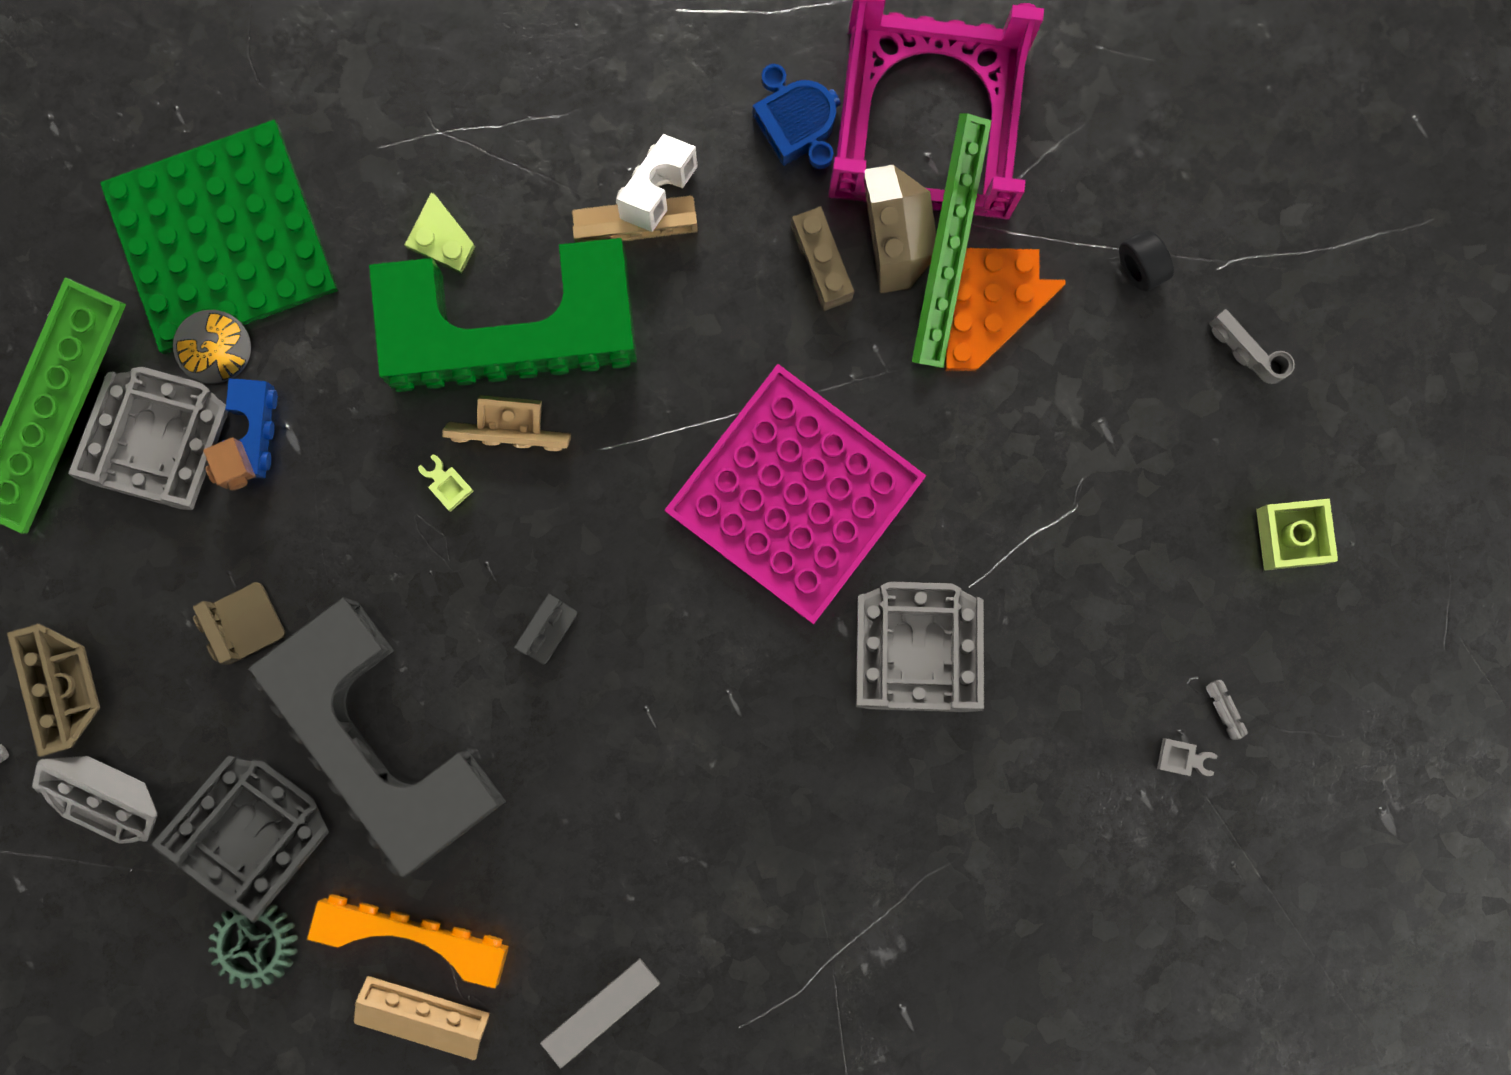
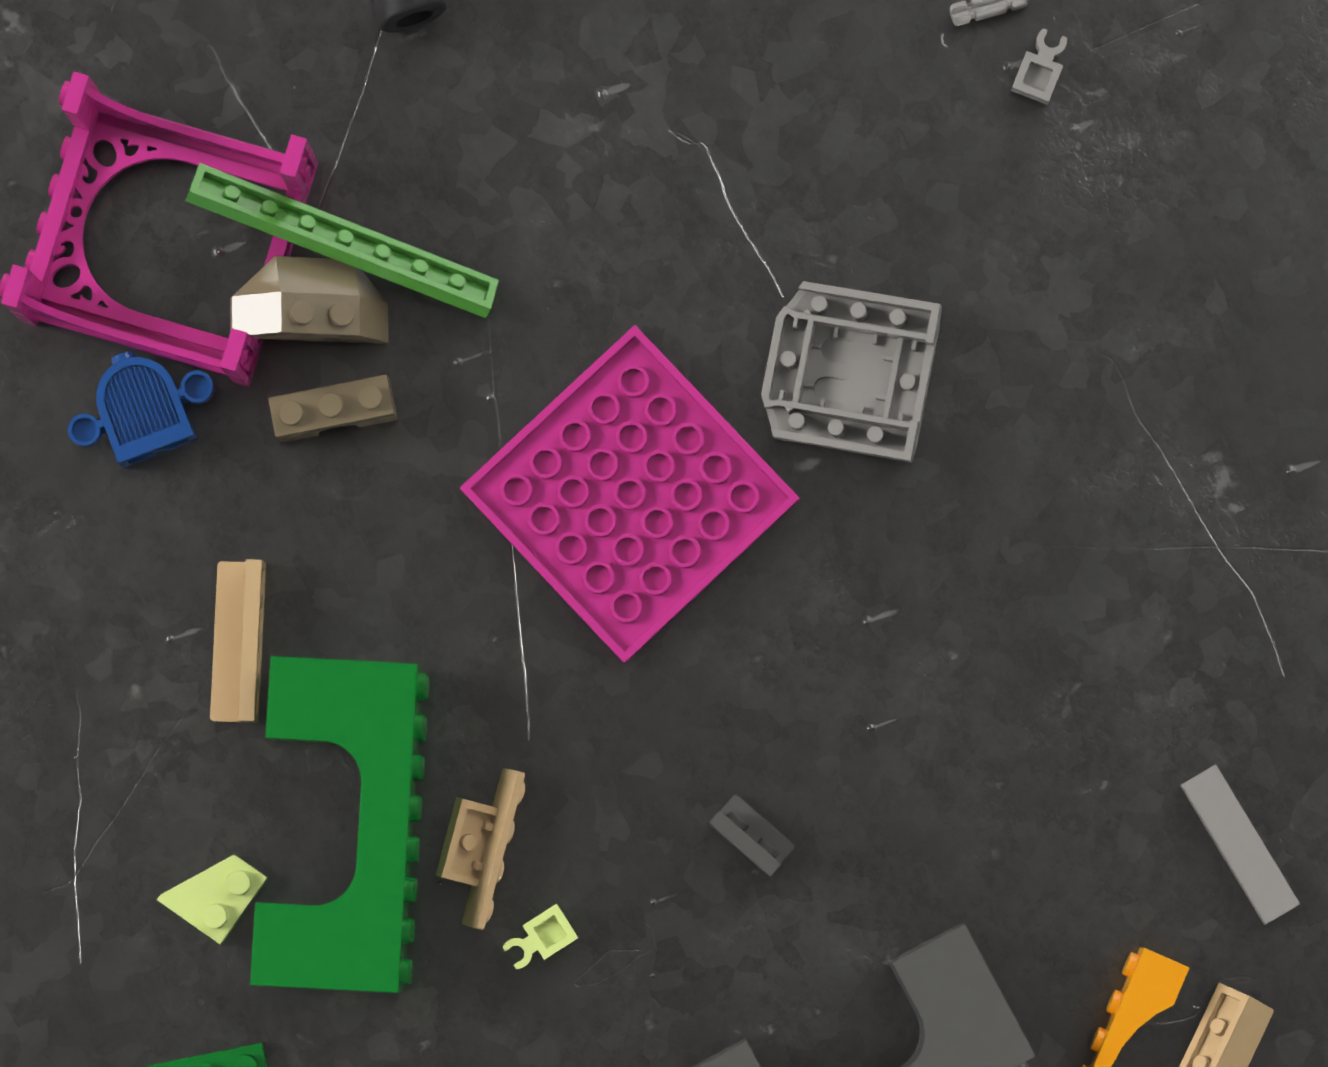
camera: 70 degrees left, 0 degrees up
white arch [616,134,697,232] -> none
orange wing [945,248,1065,371] -> none

